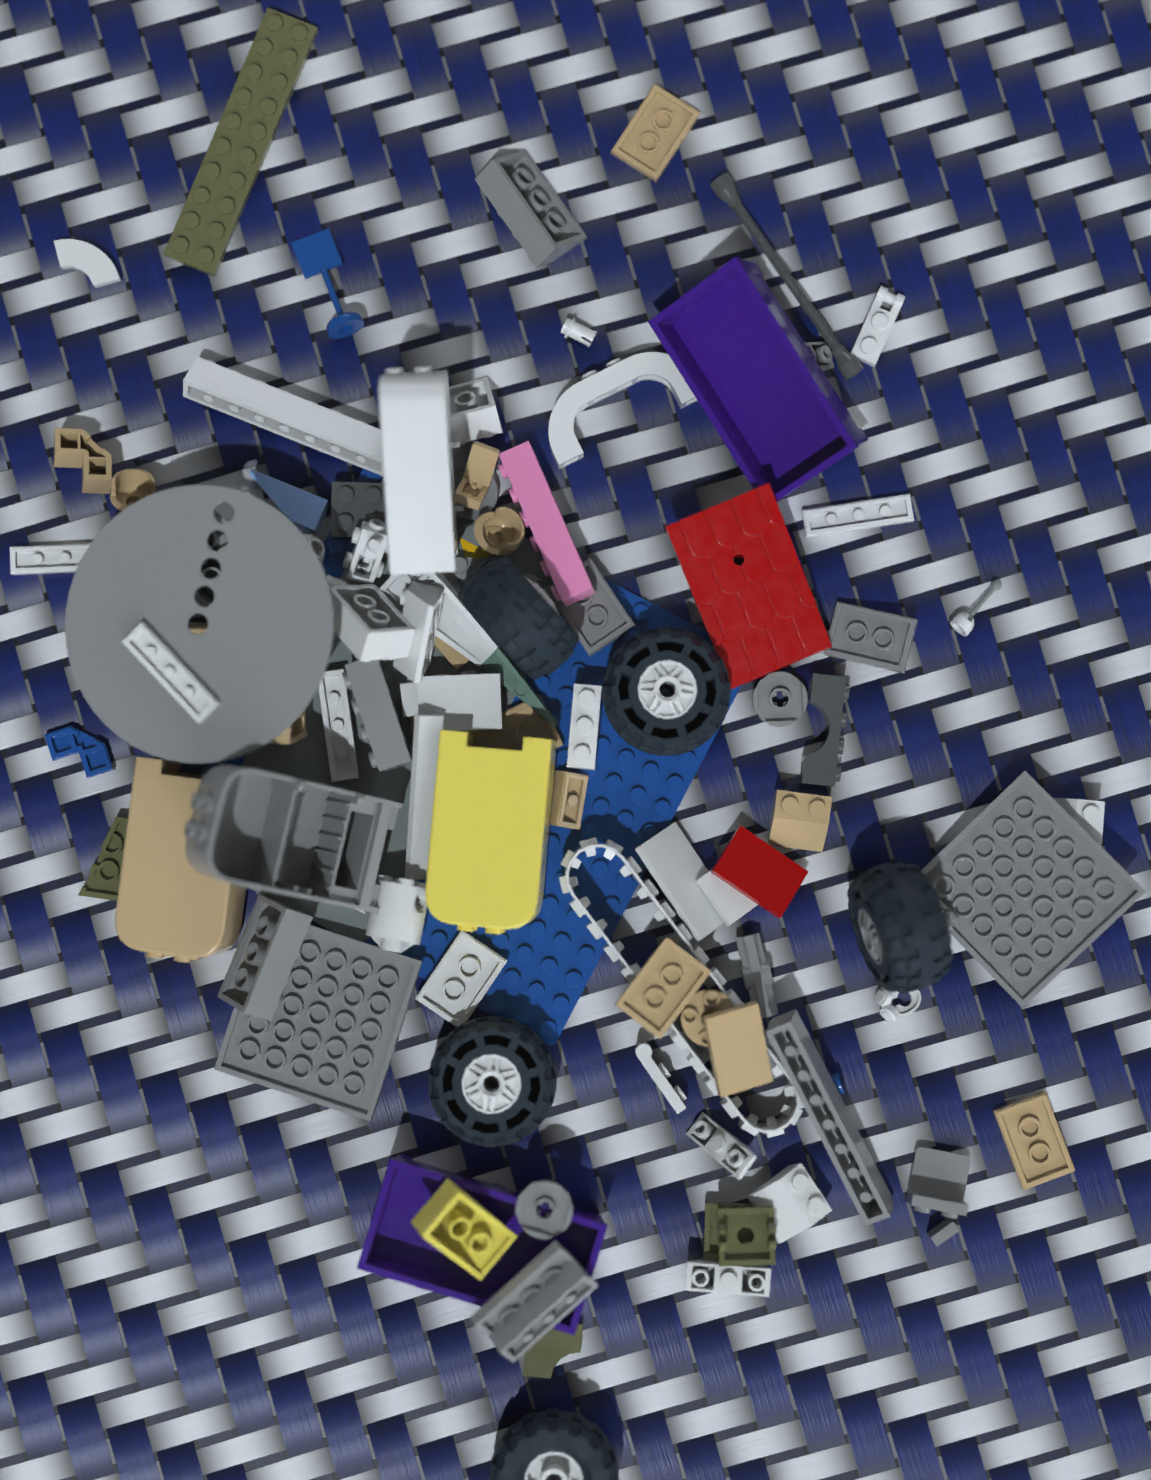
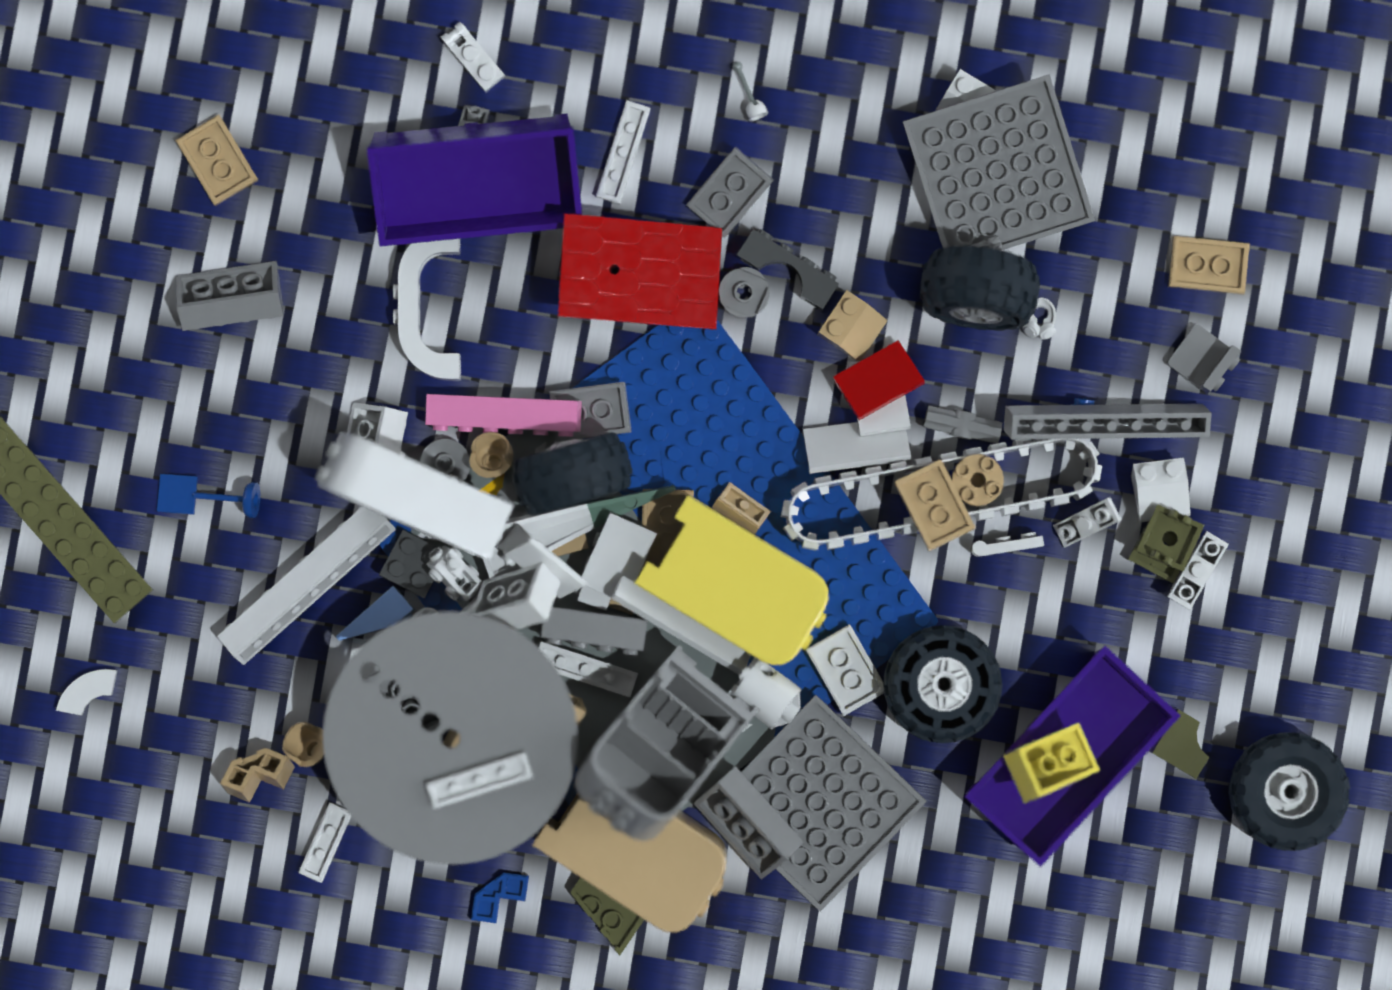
camera: 70 degrees left, 0 degrees up
tan bracket [453,441,500,511] -> none
light grey slope [470,1240,598,1363] -> none
light grey plate [516,1180,573,1239] -> none
white pin [560,317,597,347] -> none
white brick [567,684,602,770] -> none
black wheel [602,627,731,756] -> none
tan tile [702,1001,773,1098] -> none
dark grey hose [710,173,864,381] -> none
light grey tile [927,1218,960,1247] -> none

